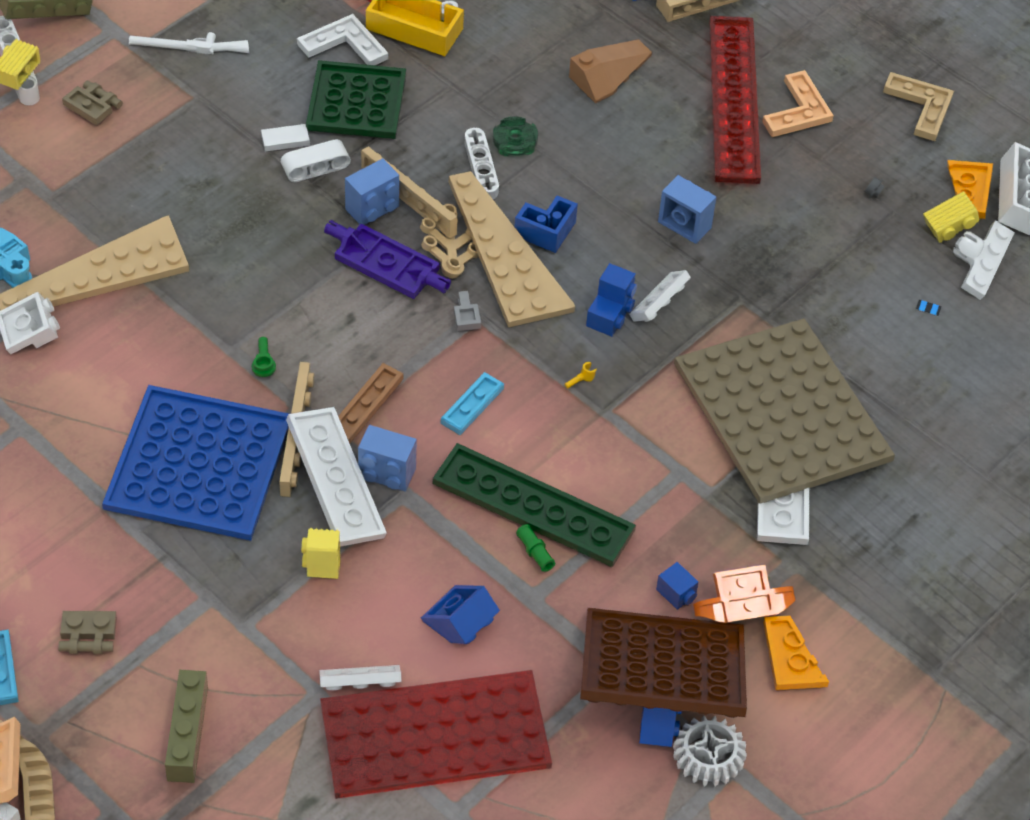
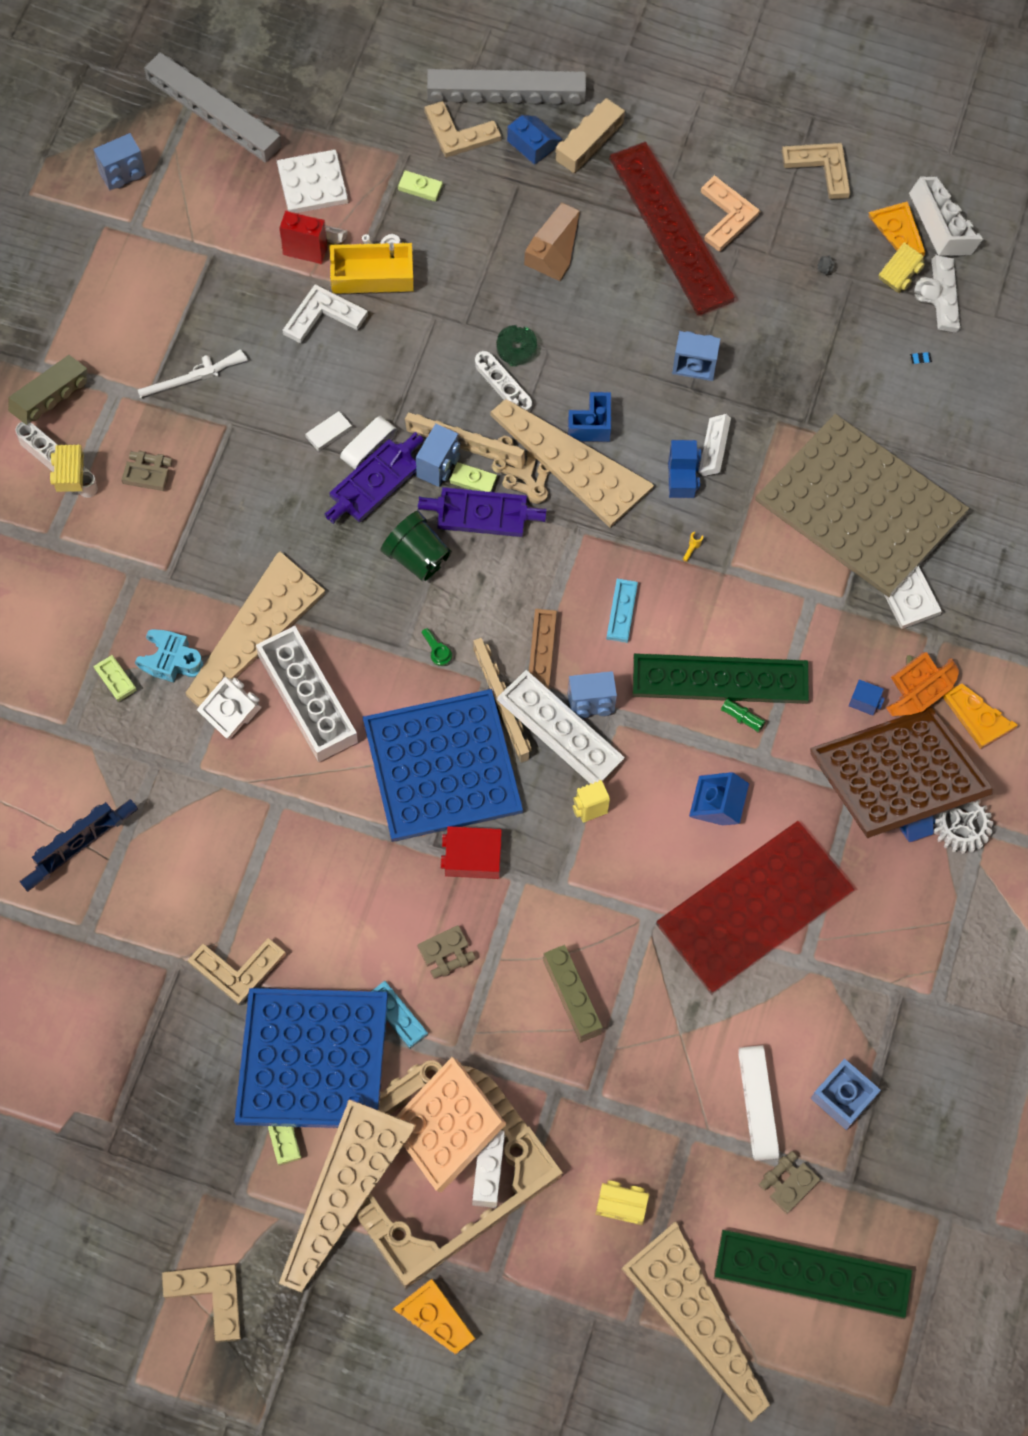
camera: 25 degrees left, 15 degrees up
dark green plate [306,60,406,139] -> none
white plate [319,665,401,690] -> none
light grey plate [454,291,481,331] -> none
none -> white brick [256,626,358,762]
none -> dark purple plate [324,432,424,524]
none -> dark green piece [380,510,452,582]
none -> red brick [441,826,502,879]
none -> yellowish green plate [450,462,497,492]

